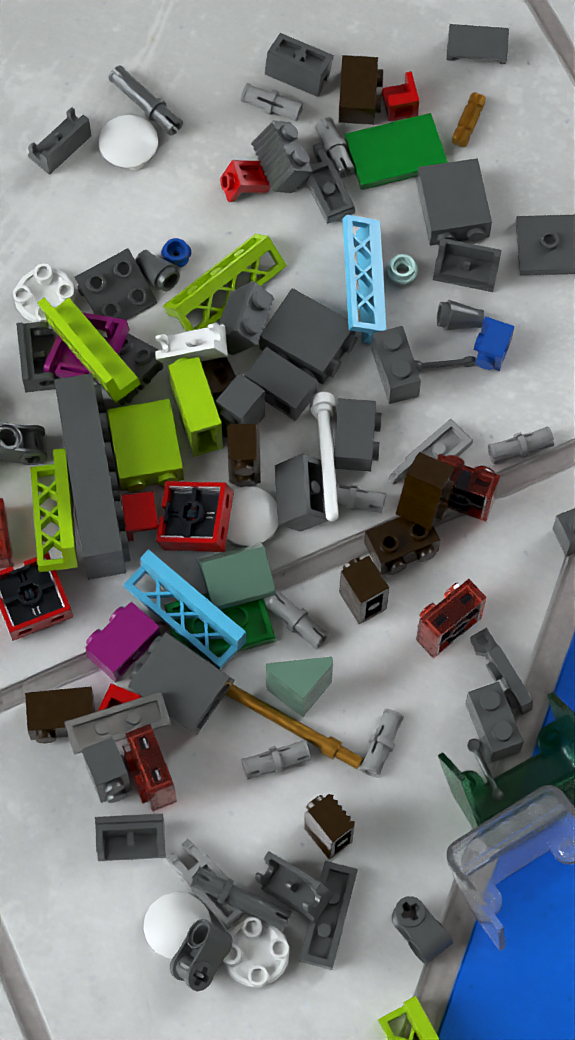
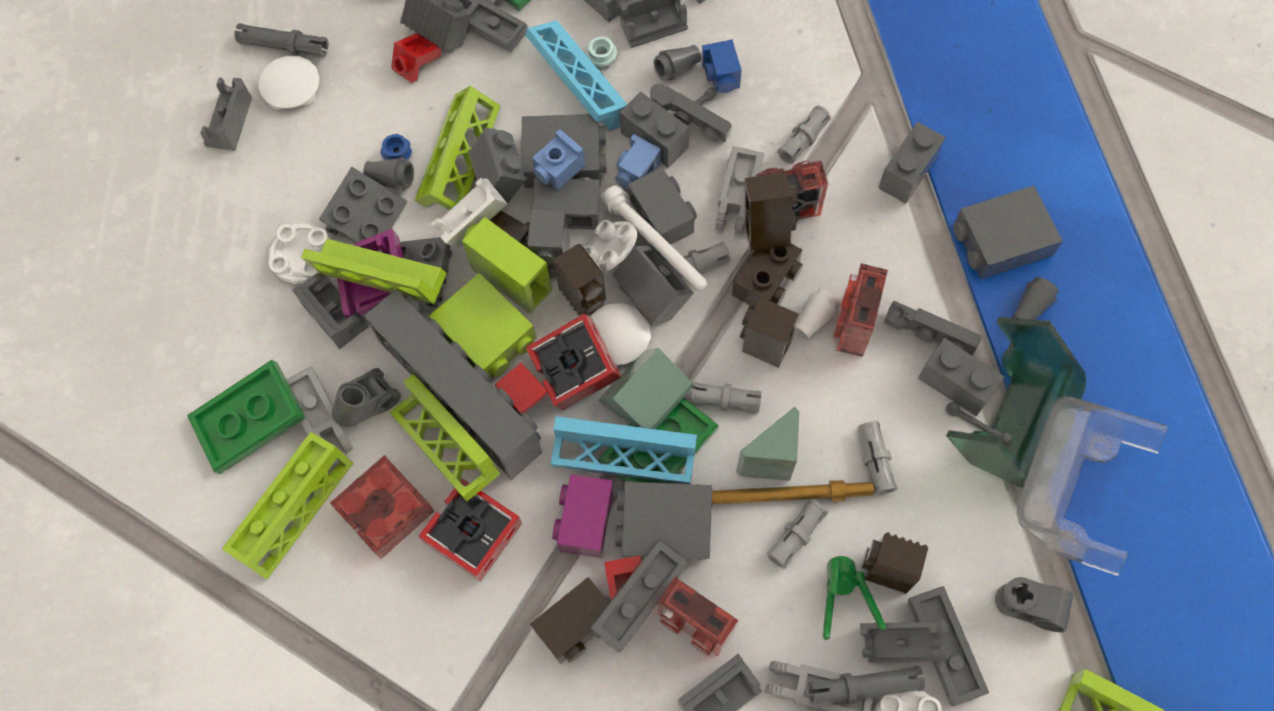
camera: 30 degrees left, 0 degrees up
dark grey brick [81,737,132,803] -> none
none -> medium blue brick [532,129,585,191]
none -> white dish [584,220,637,273]
none -> medium blue brick [615,134,661,189]
none -> dark grey hinge [649,83,732,142]
none -> white cone [795,288,840,339]
none -> green plant [823,556,886,640]

